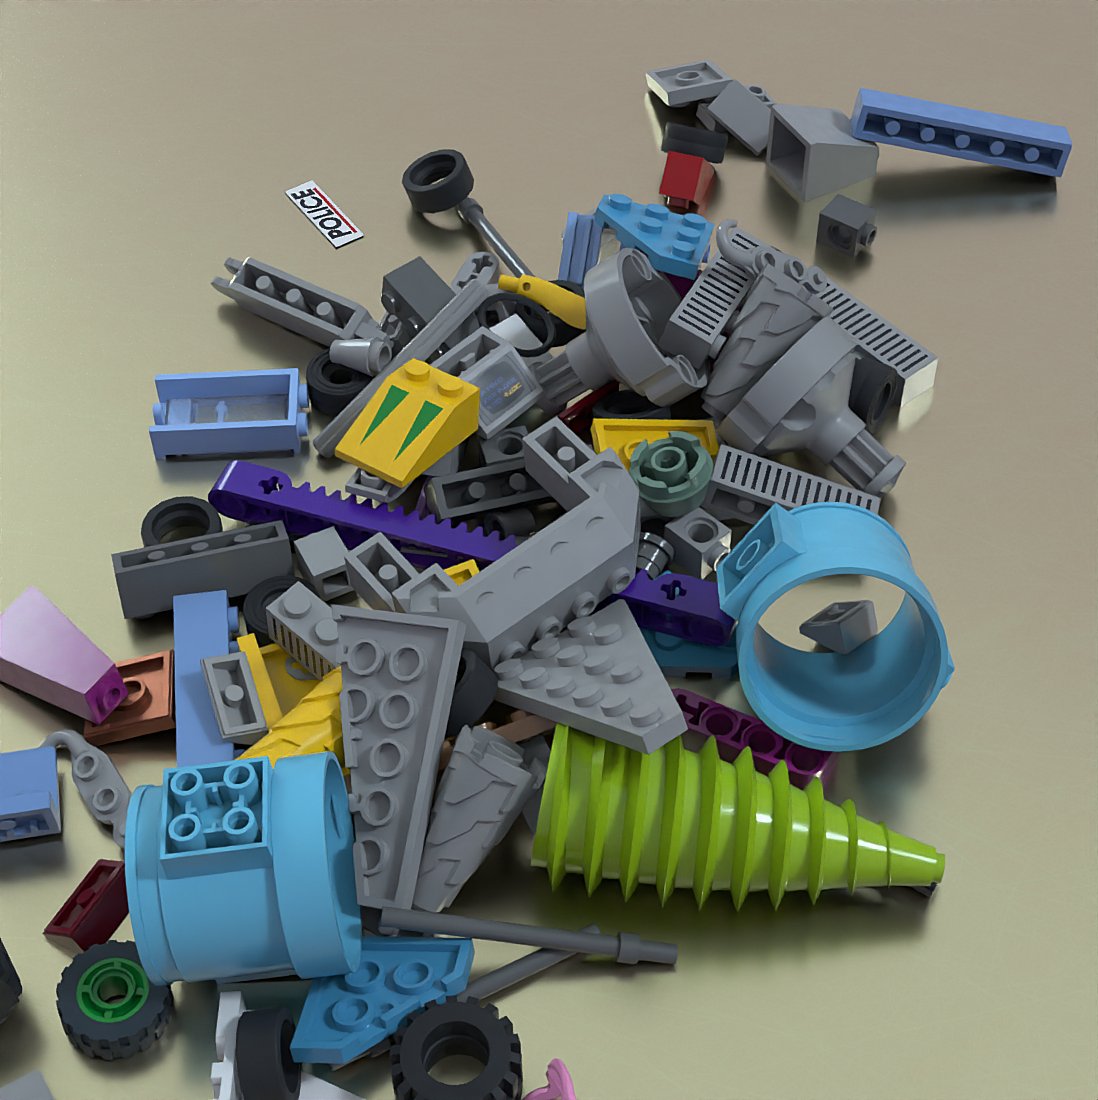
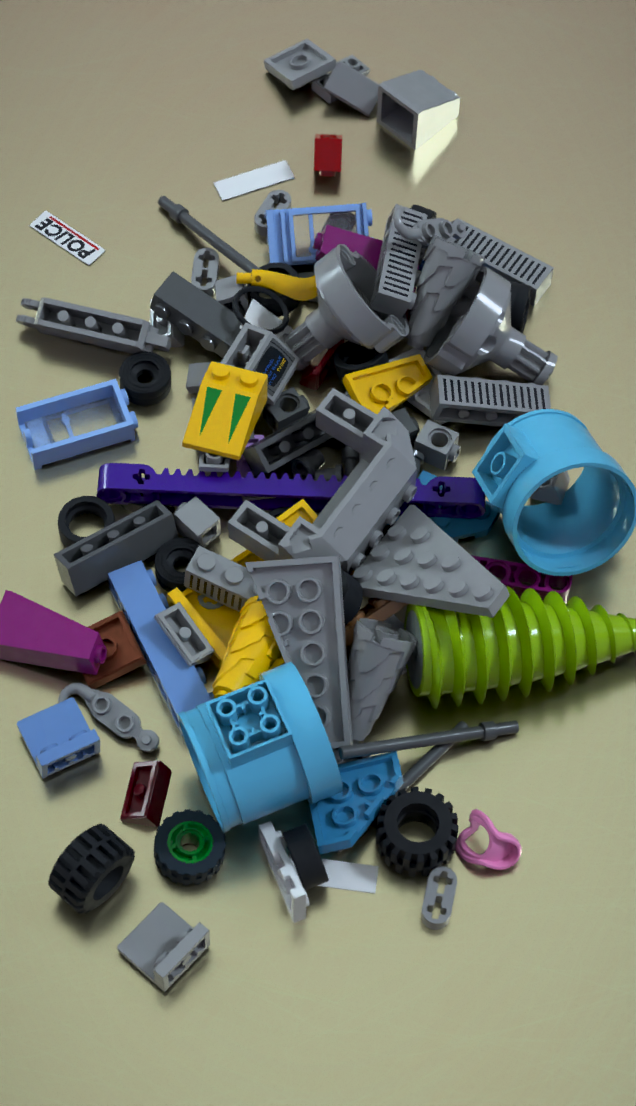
camera: 20 degrees left, 10 degrees up
light grey axle [312,279,488,458] -> none
light grey cone [330,337,392,377] -> none
black tyre [402,149,474,214] -> none
dark azure plate [594,194,715,280] -> none
sand green cone [629,431,713,517] -> none
black tyre [661,122,728,164] -> none
dark grey brick [816,194,877,258] -> none
medium blue brick [850,88,1073,178] -> none
none -> white sticker [214,160,295,201]

